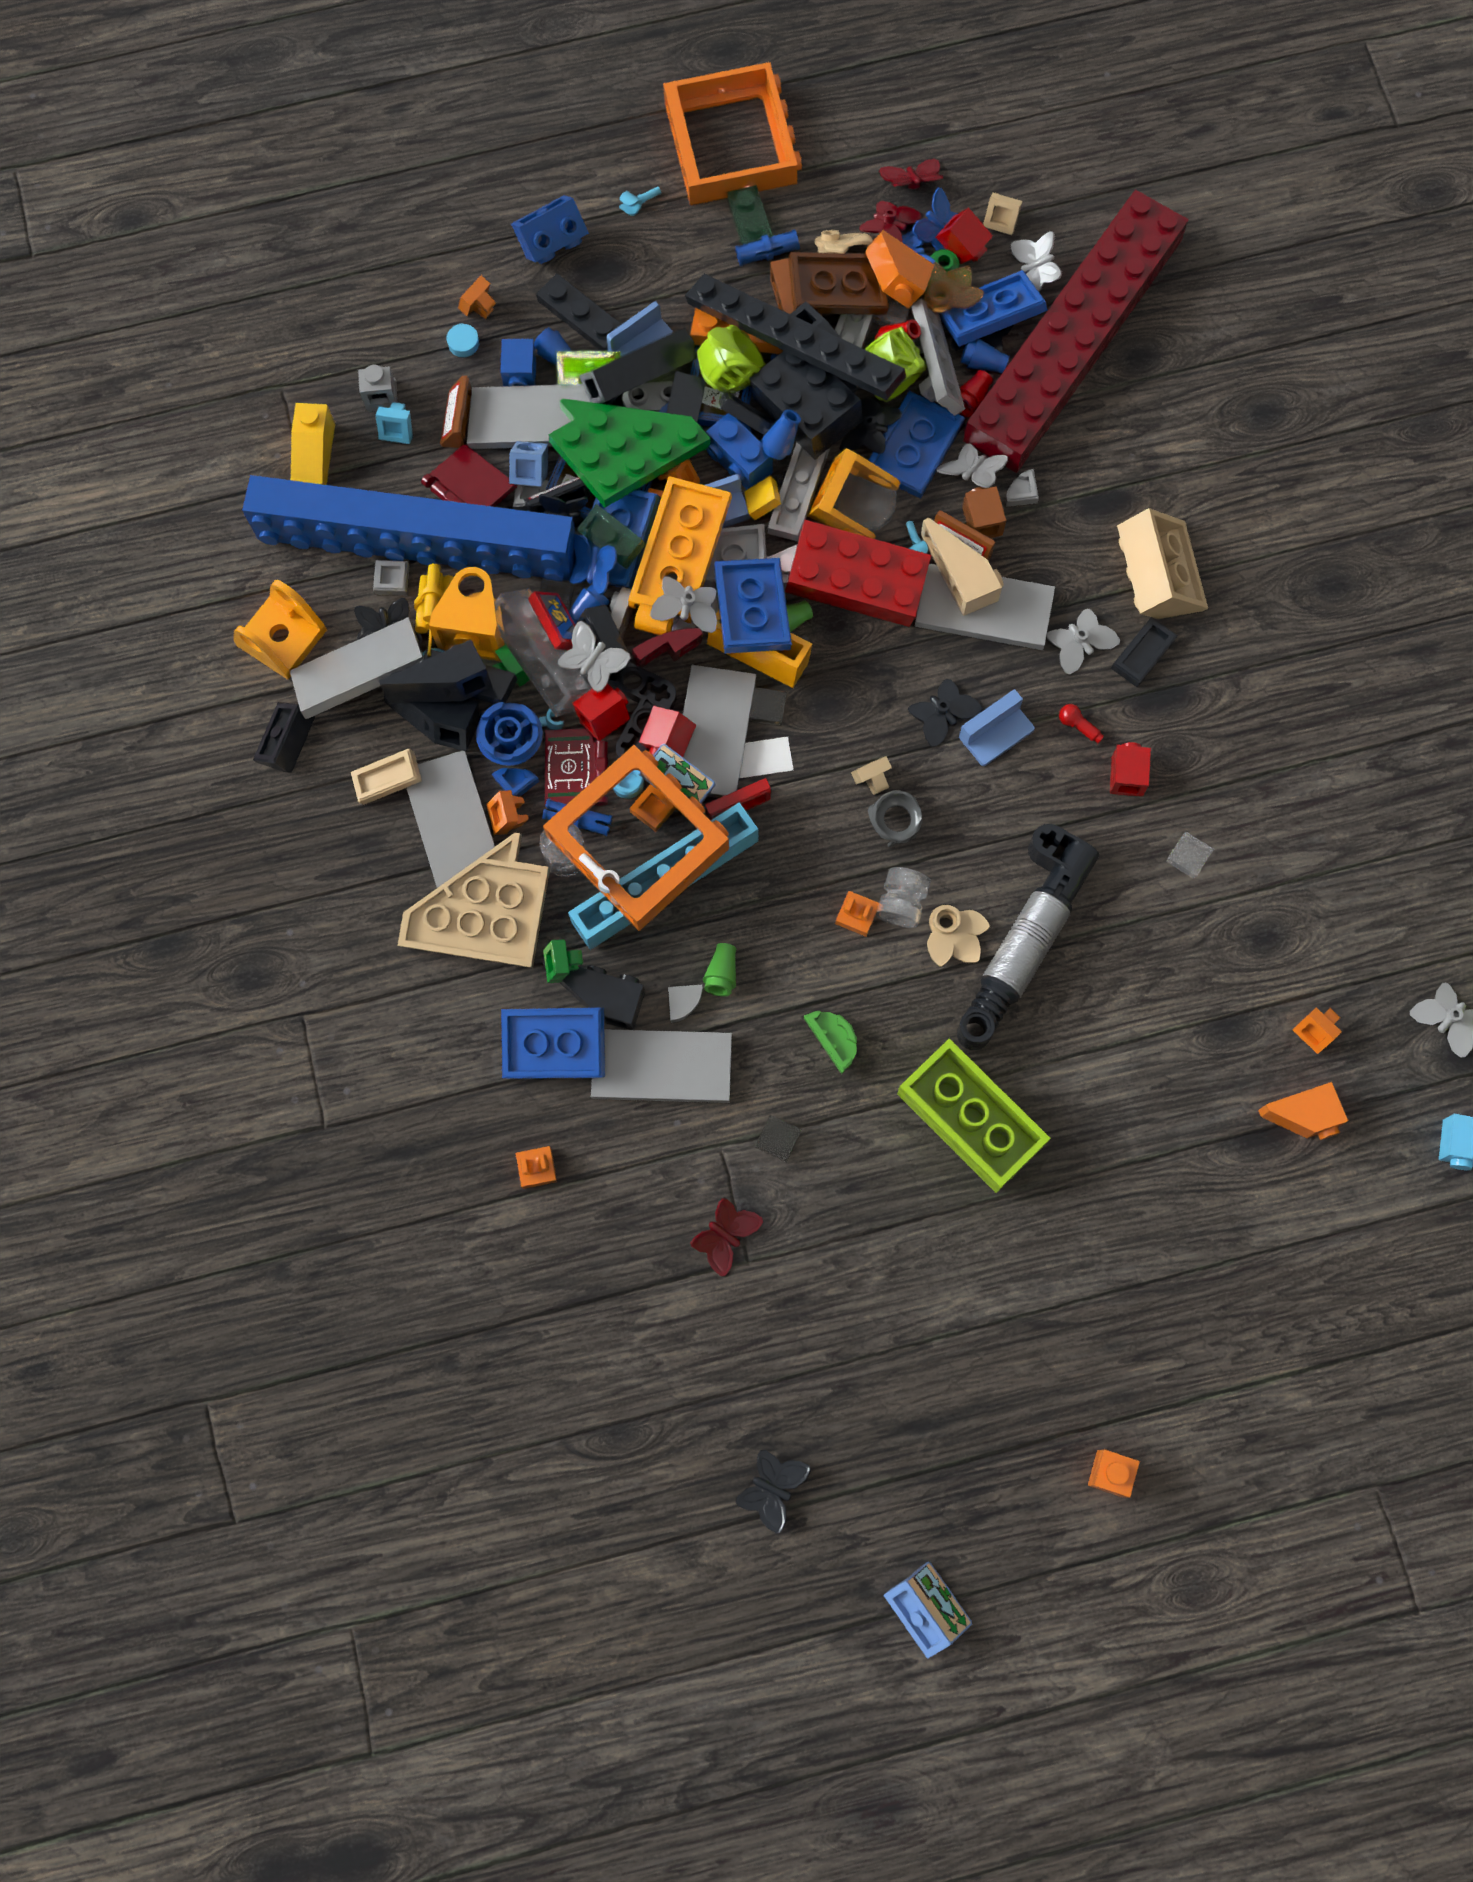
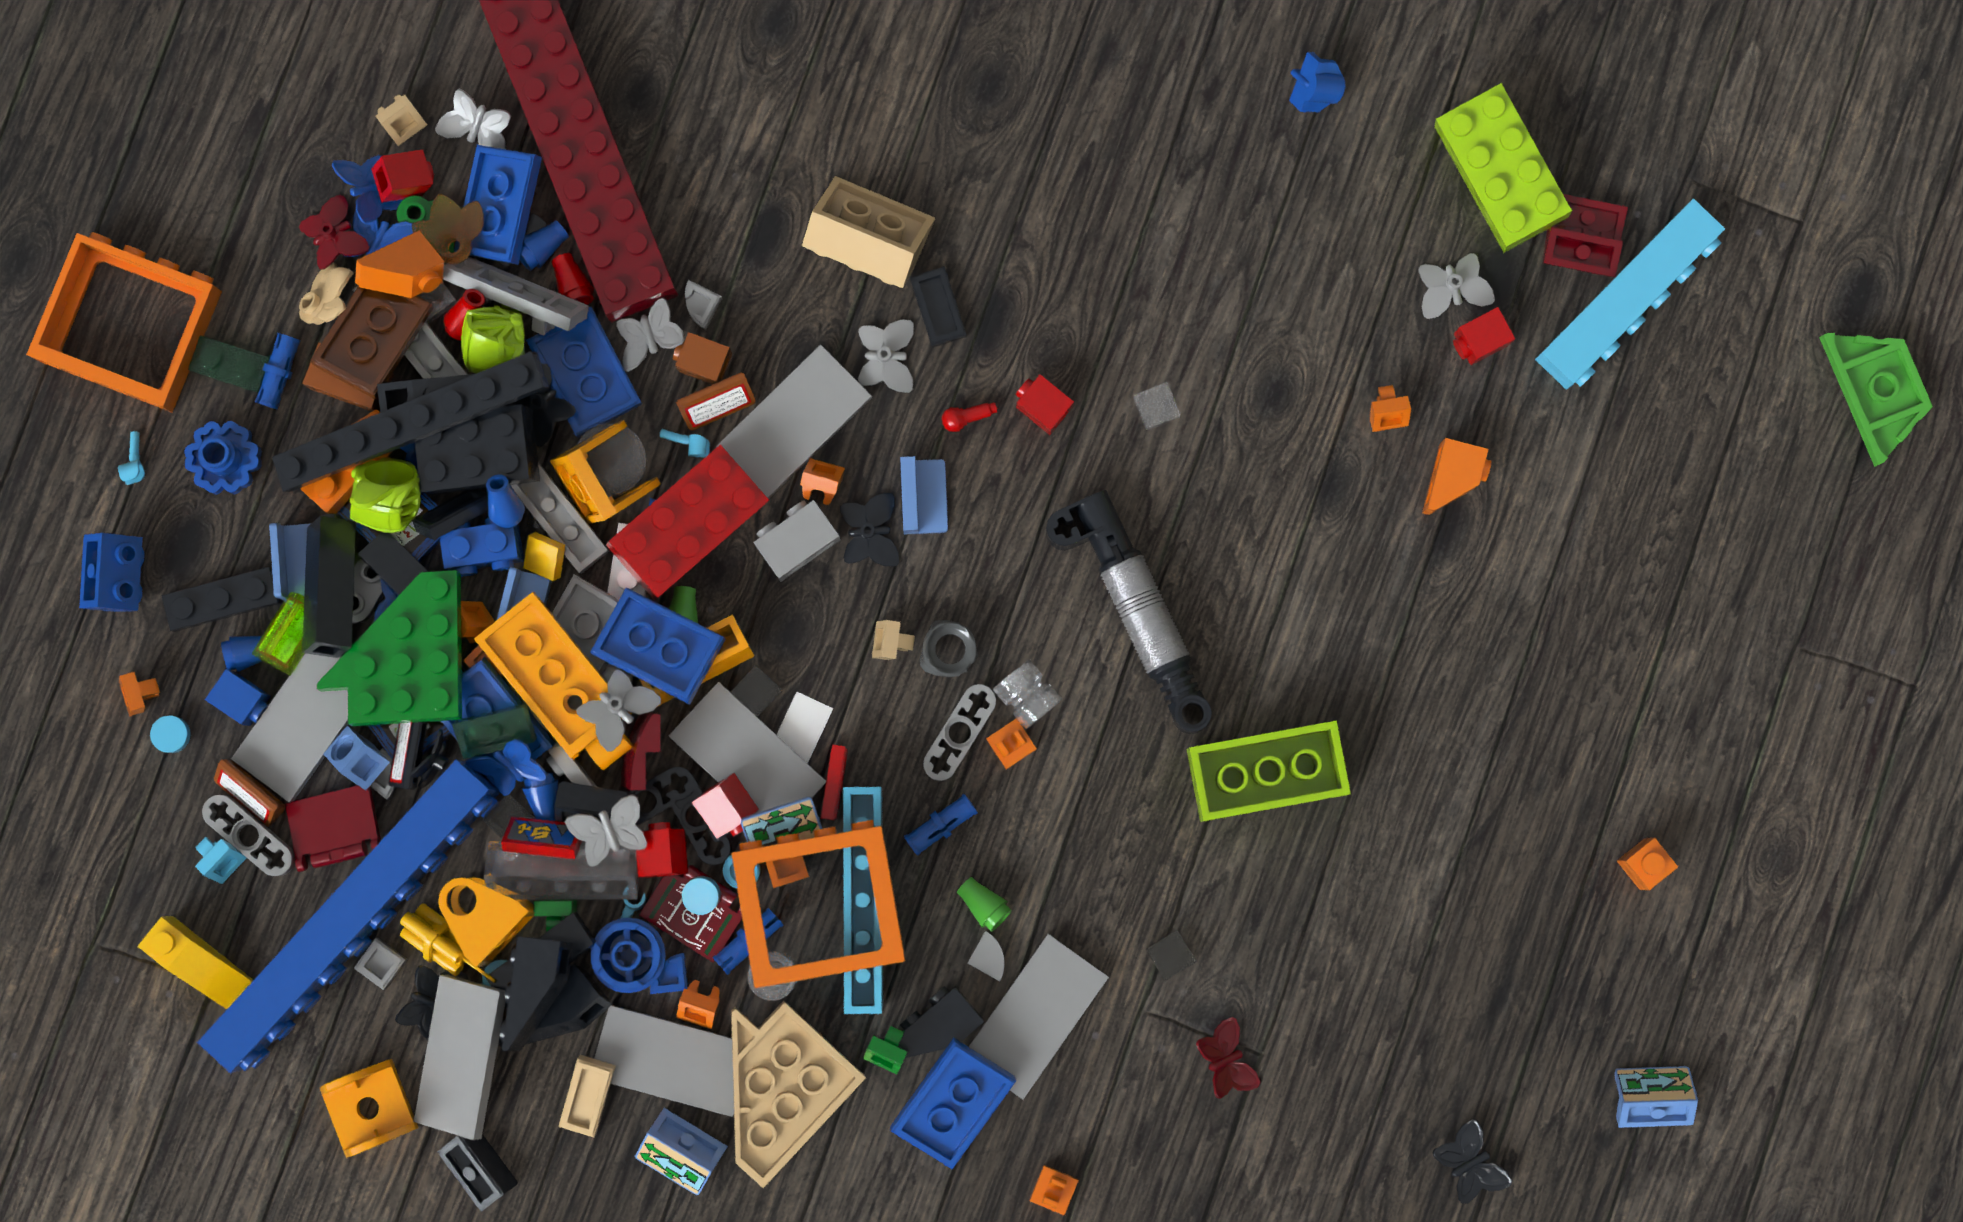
camera: 60 degrees left, 10 degrees up
light grey brick [358,365,398,412] -> none
white hand [579,853,620,893] -> none
bright green plate [804,1011,857,1075] -> none
dark red piece [879,159,944,189] -> none
tan slope [921,518,1003,616] -> none
tan plate [927,905,990,967] -> none
none -> blue plant [185,421,262,495]
none -> light grey beam [202,795,295,876]
none -> panel [635,1108,728,1195]
none -> medium azure tile [682,876,721,915]
none -> light grey brick [753,500,841,582]
none -> orange tile [800,458,845,505]
none -> blue pin [904,794,978,856]
none -> light grey beam [923,684,996,781]
none -> red brick [1453,307,1515,365]

